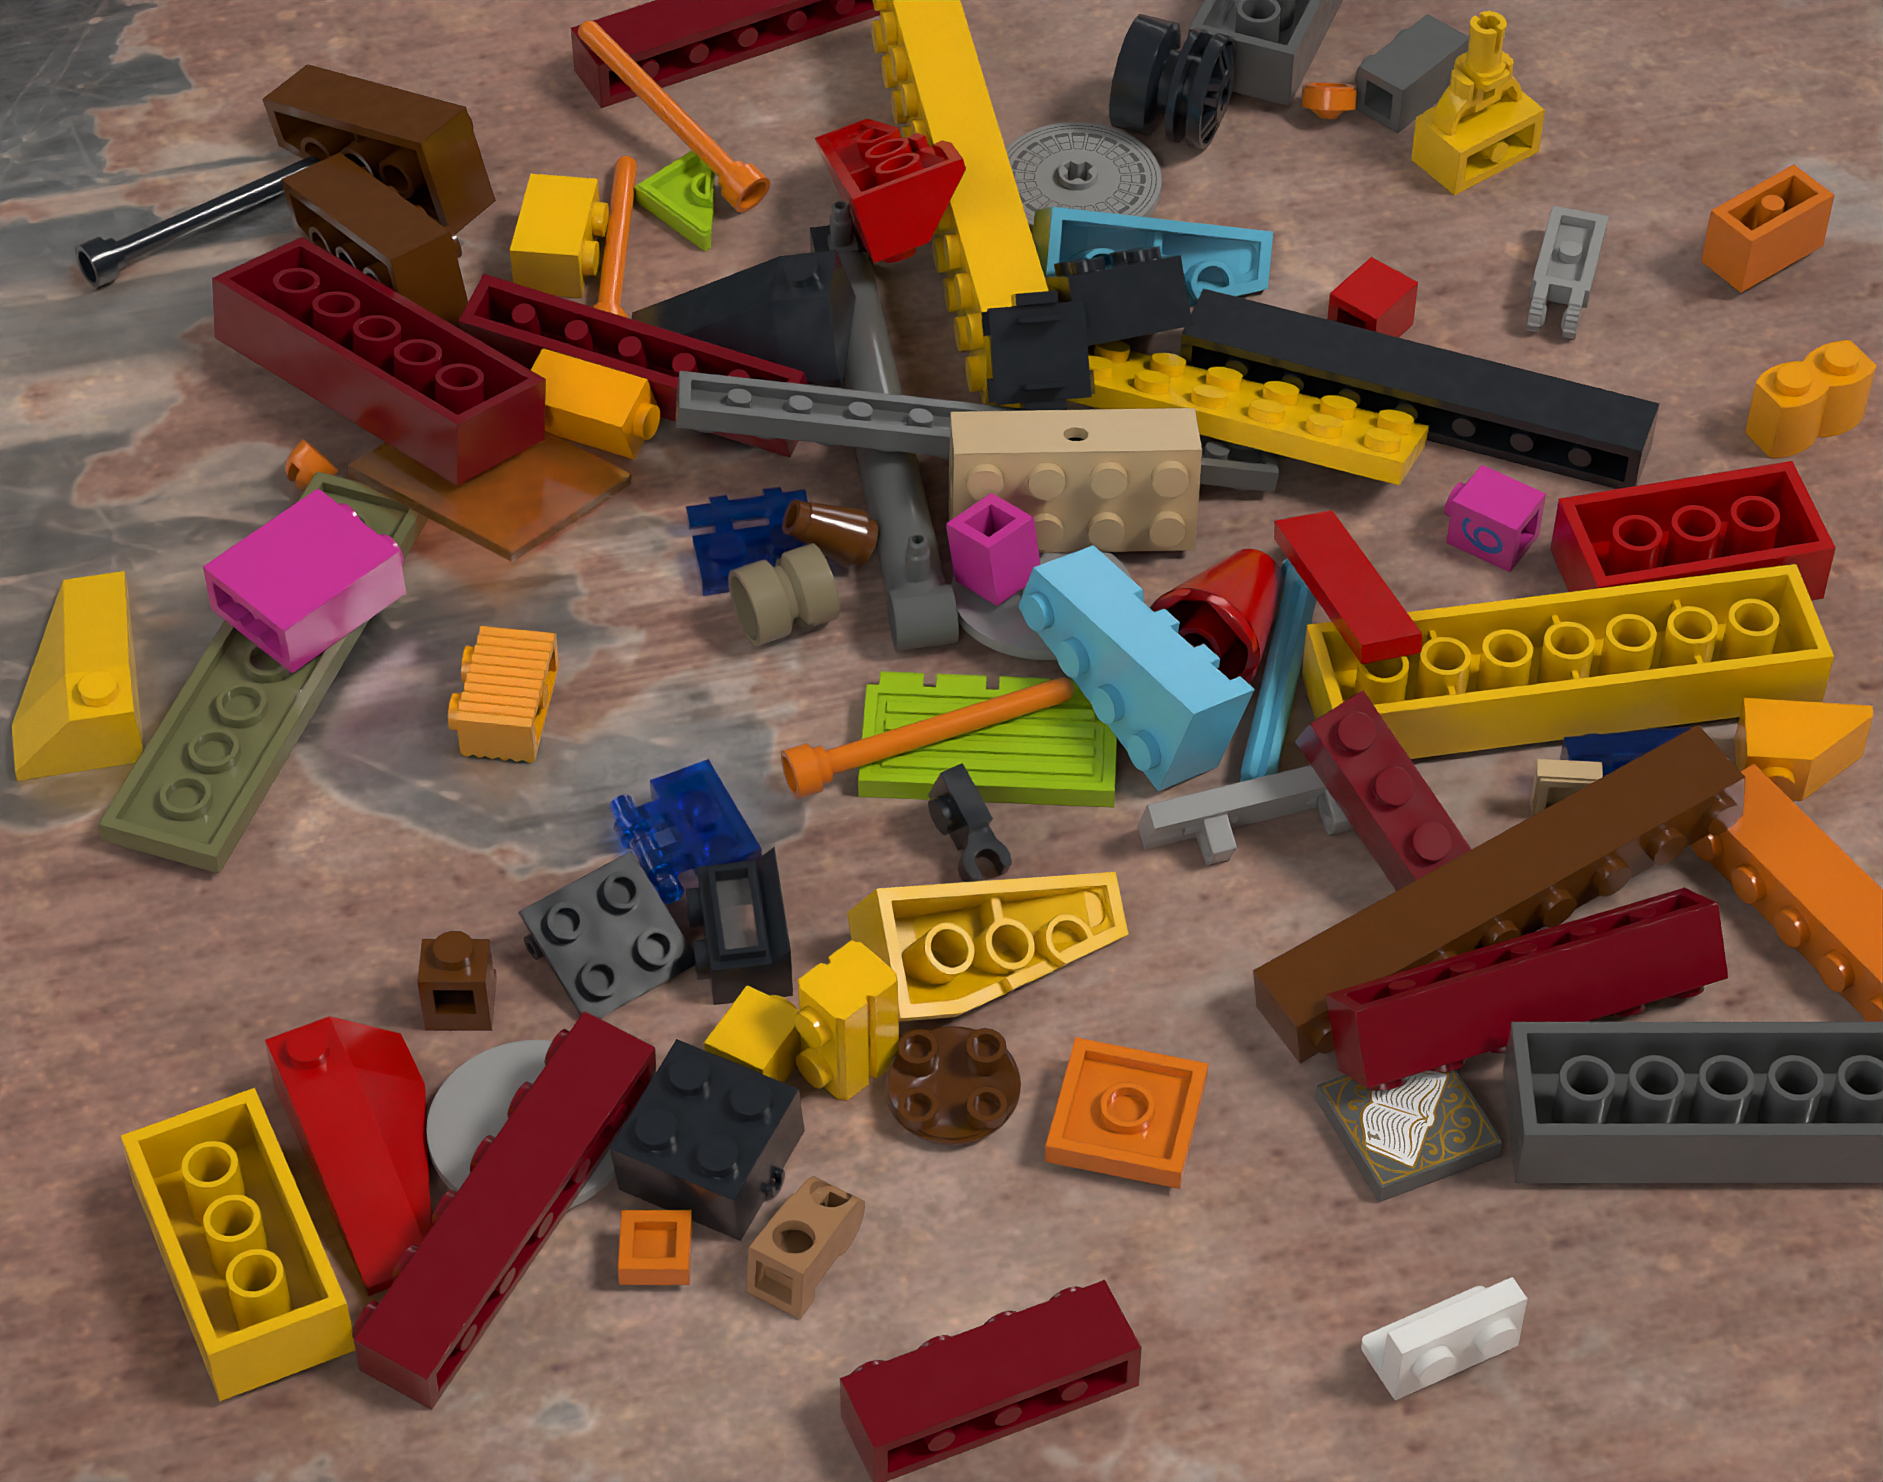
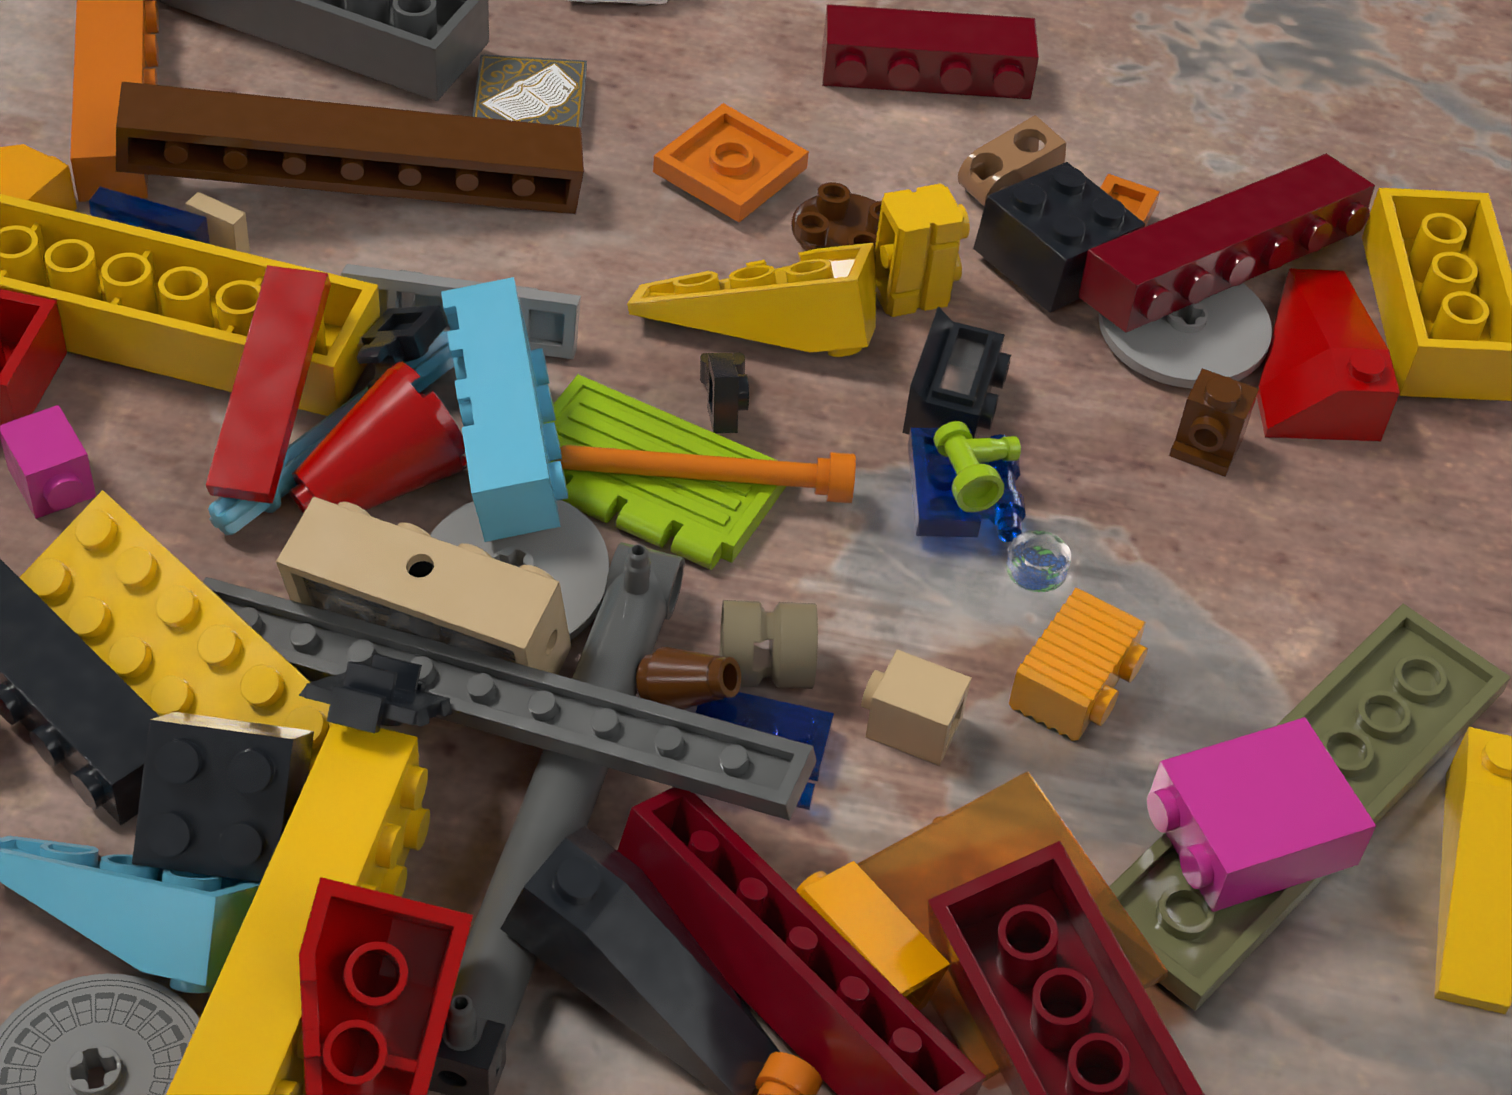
camera: 160 degrees left, 0 degrees up
orange hinge [285,439,339,491] -> none
black hinge [518,851,695,1018] -> none
yellow brick [704,985,801,1083] -> none
dark pink brick [946,493,1041,606] -> none
dark red brick [1295,690,1472,891] -> none
dark red brick [1326,887,1728,1091] -> none
none -> black plate [357,305,447,390]
none -> tan brick [861,649,972,766]
none -> lime piece [933,421,1021,512]
none -> clear tile [1006,530,1071,592]

